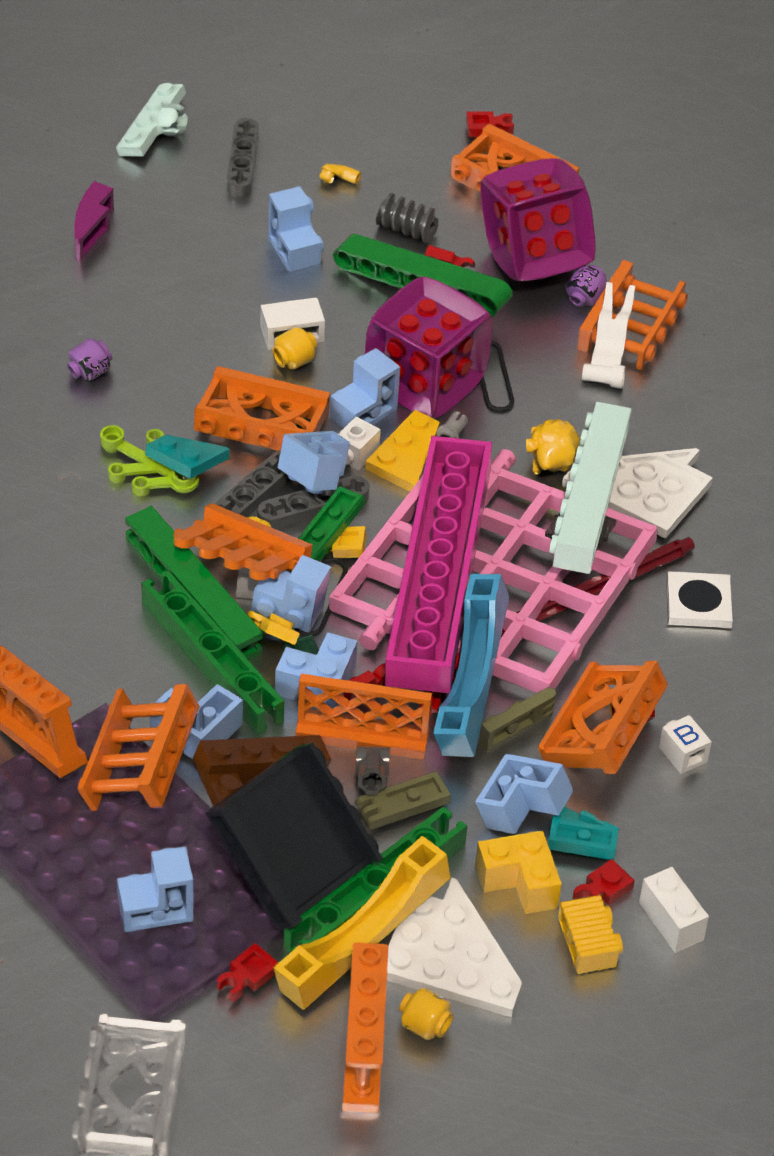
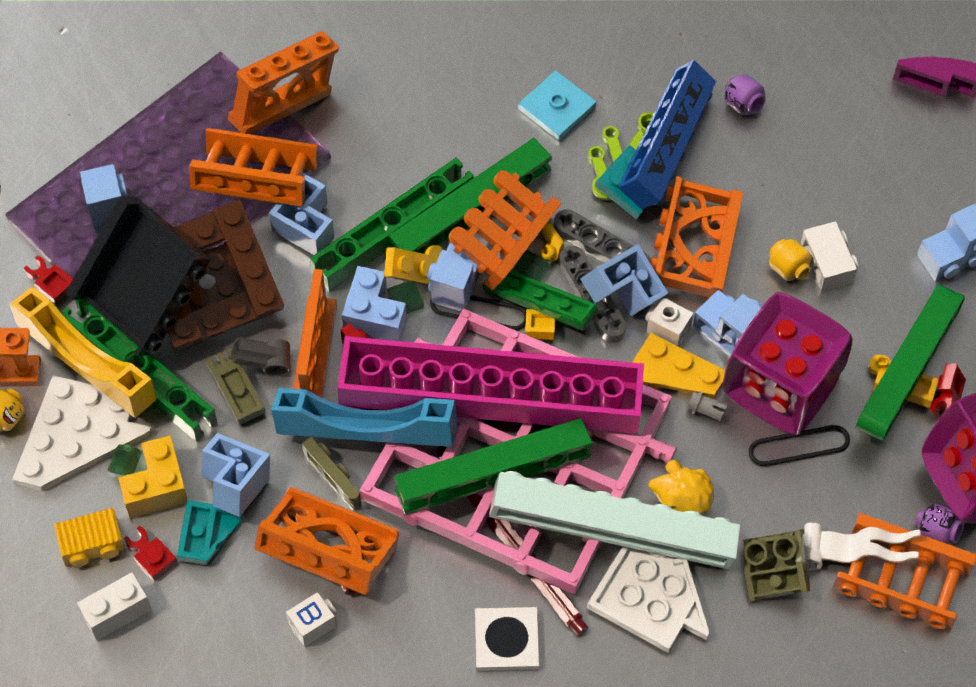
camera: 90 degrees right, 15 degrees up
none -> clear green tile [107,444,143,477]
none -> green piece [394,418,592,515]
none -> medium azure plate [518,70,596,141]
none -> blue brick [618,60,716,209]
none -> olive slope [743,529,810,601]

